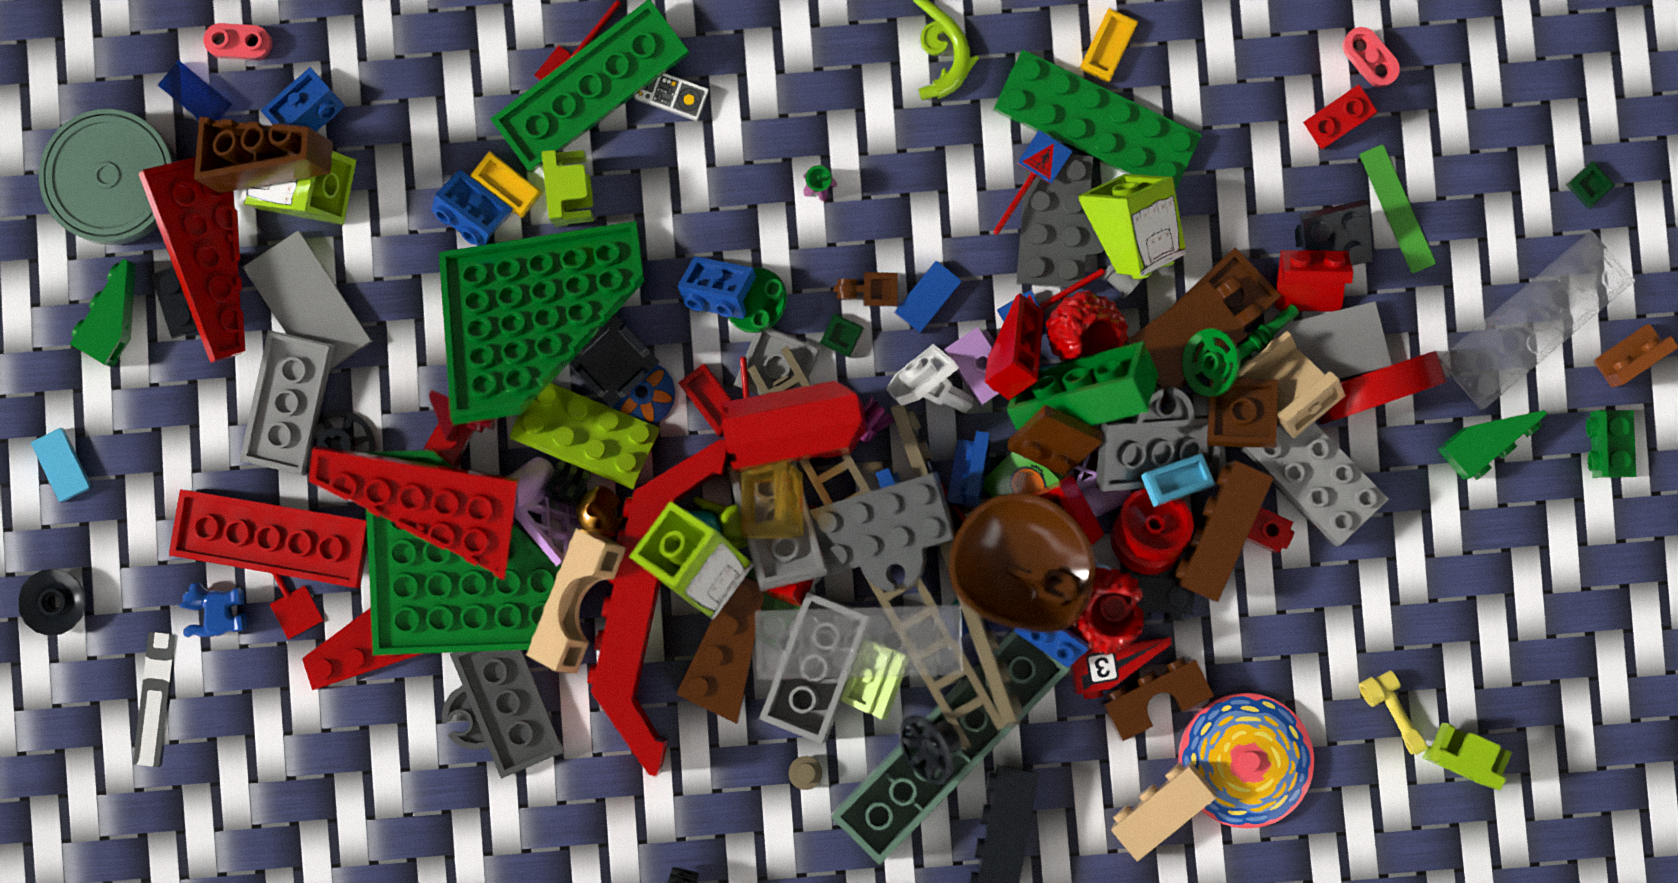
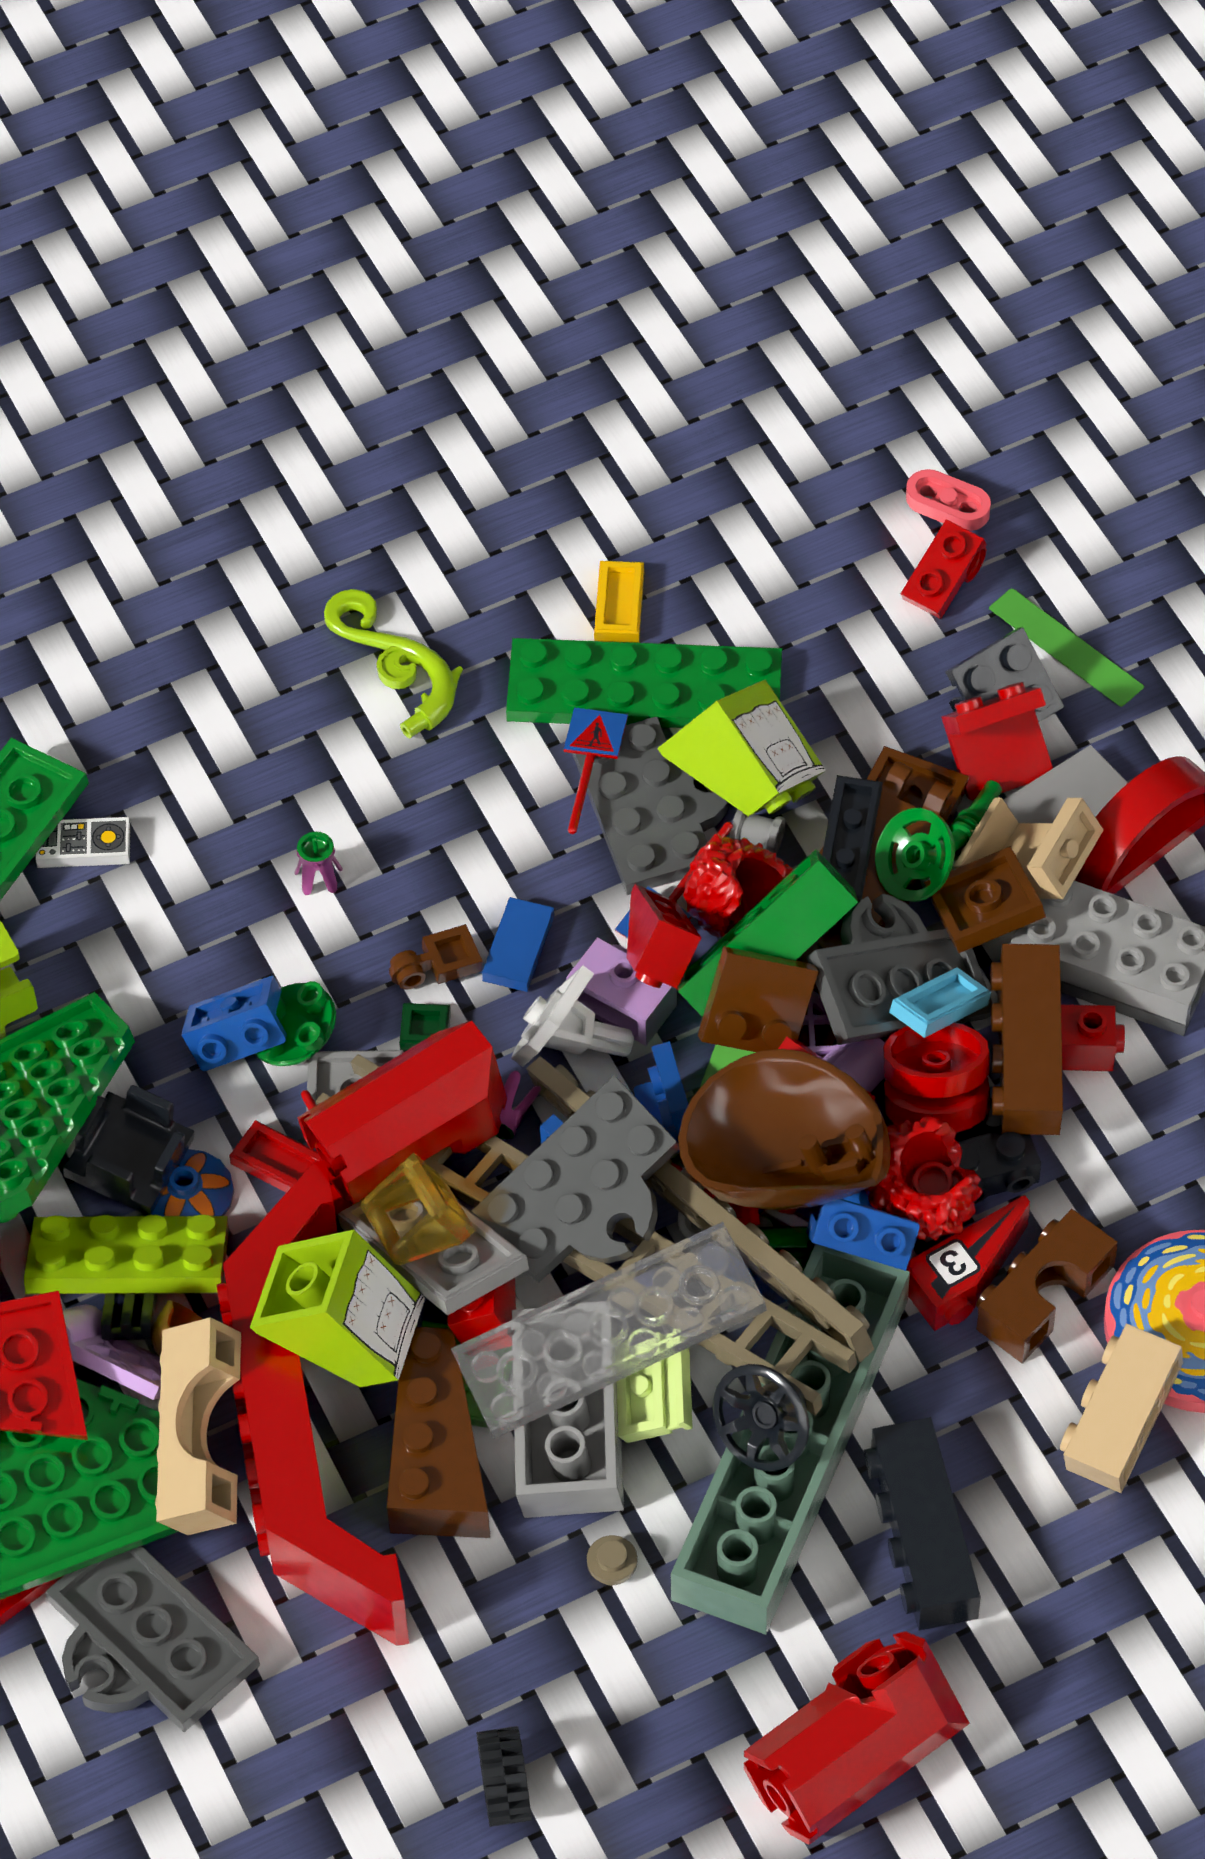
camera: 20 degrees left, 30 degrees down
none -> black tile [822,775,883,902]

